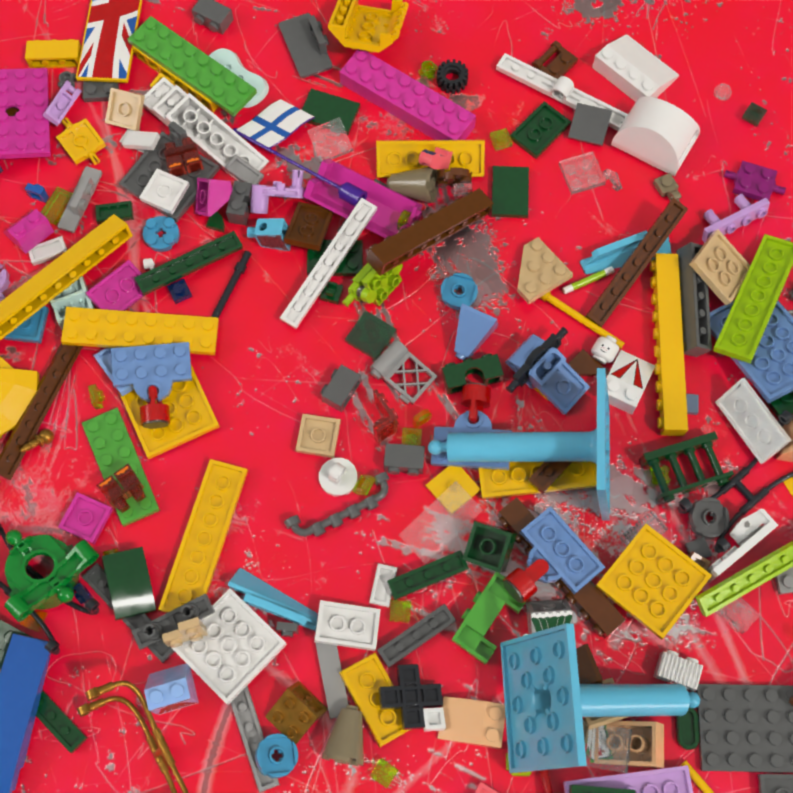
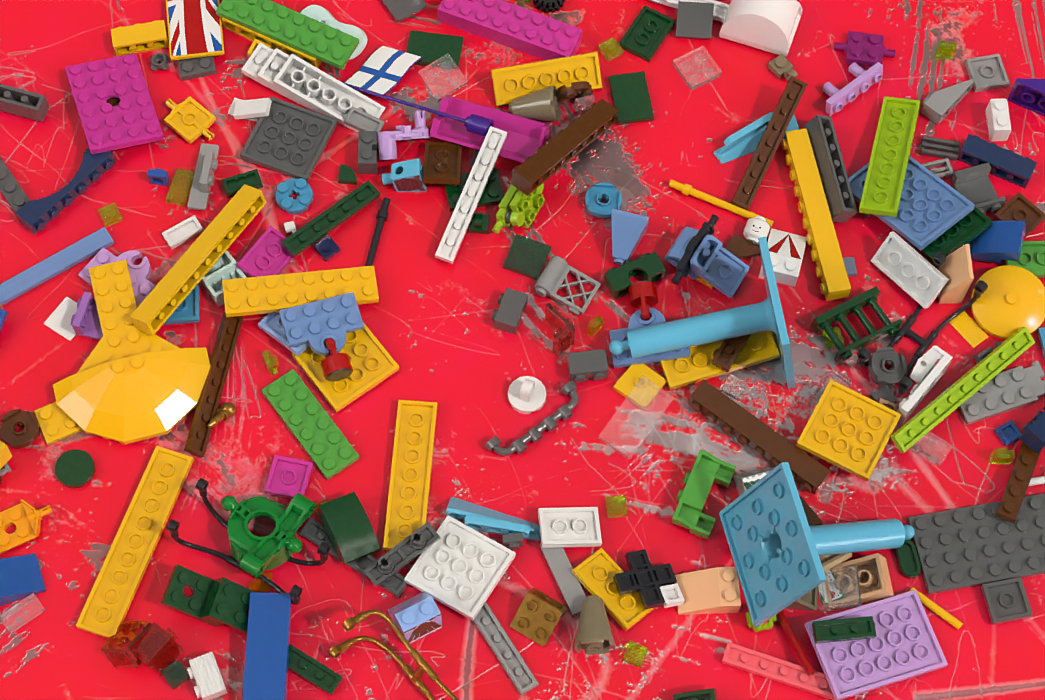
camera: 15 degrees left, 5 degrees down
dark pink slope [4,209,54,254] -> none
lavender plate [42,80,82,126] -> none
clear blue plate [73,583,93,604] -> none
clear red hips [97,463,146,513] -> none
tan plate [105,88,145,131] -> none
white plate [139,169,190,215] -> none
tan plate [162,617,208,648] -> none
clear red hips [164,137,204,177] -> none
dark grey plate [168,121,188,145] -> none
dark pink slope [195,177,232,217] -> none
dark azure plate [255,733,298,778] -> none
tan plate [296,414,341,458] -> none
clear neon green tile [353,475,376,496] -> none
white tile [369,563,398,608] -> none
dark grey plate [377,604,456,668] -> none
dark green plate [387,550,469,601] -> none
clear neon green tile [397,210,411,230] -> none
clear neon green plate [402,428,422,446] -> none
coral leg [419,147,453,169] -> none
dark green brick [462,521,517,573] -> none
medium blue plate [503,506,605,603] -> none
tan plate [517,237,573,304] -> none
lime bar [562,266,615,294] -> none
clear tile [603,169,622,191] -> none
white brick [653,650,703,691] -> none
tan plate [689,229,750,305] -> none

